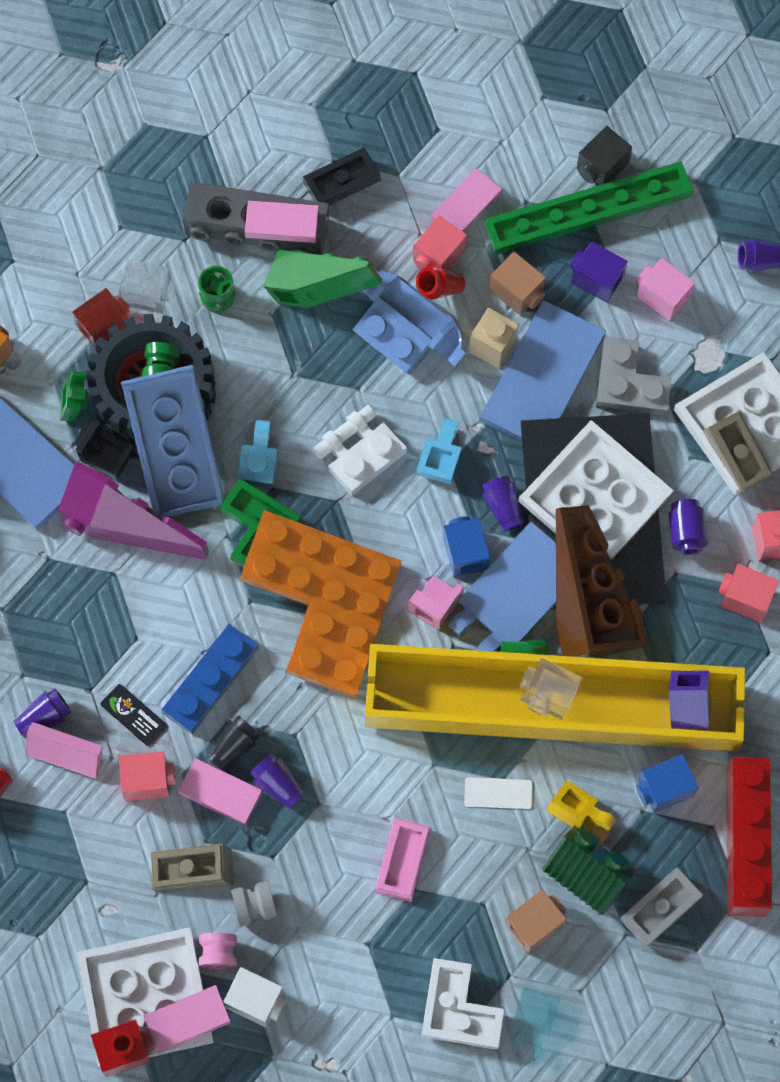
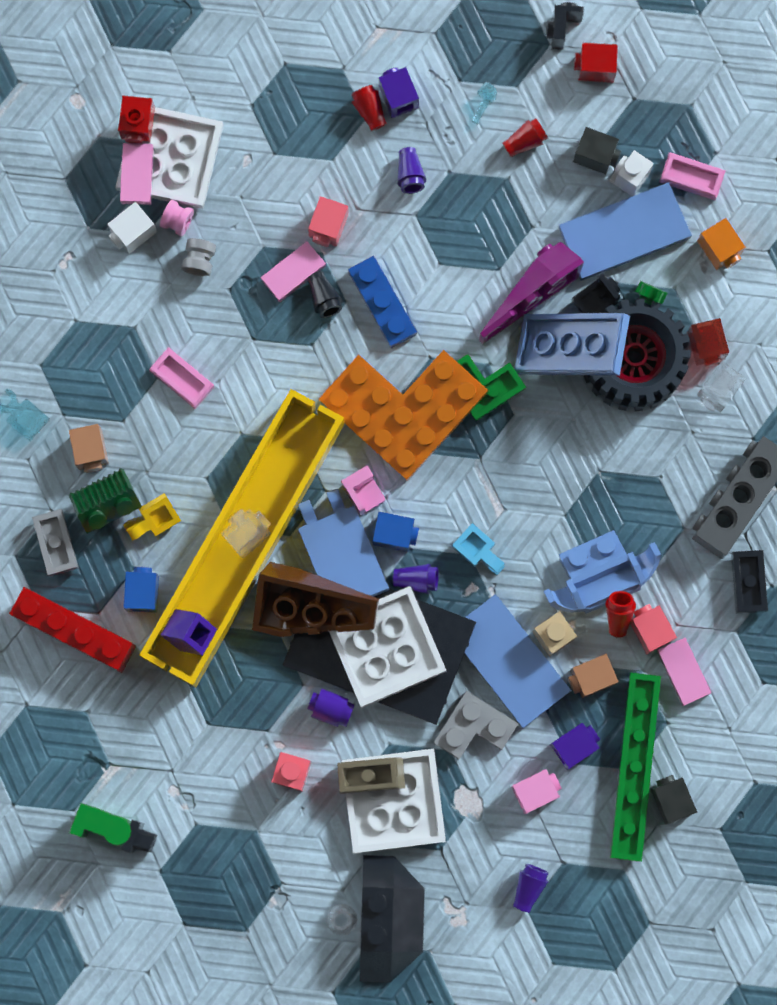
camera: 115 degrees right, 10 degrees up
bright pink tile [26,722,103,779] -> none
black sticker [100,684,167,746] -> none
green wheel [142,342,182,377] -> none
dark tan slope [151,844,233,891] -> none
green wheel [198,266,235,313] -> none
medium azure plate [237,420,278,488] -> none
bright pink tile [245,201,319,243] -> none
dark purple cone [250,753,305,809] -> none
green slope [263,249,382,308] -> none
white plate [312,405,407,496] -> none
white plate [421,958,504,1050] -> none
white sticker [464,777,532,809] -> none
green arm [501,639,550,655] -> none
coral brick [718,564,779,623] -> none

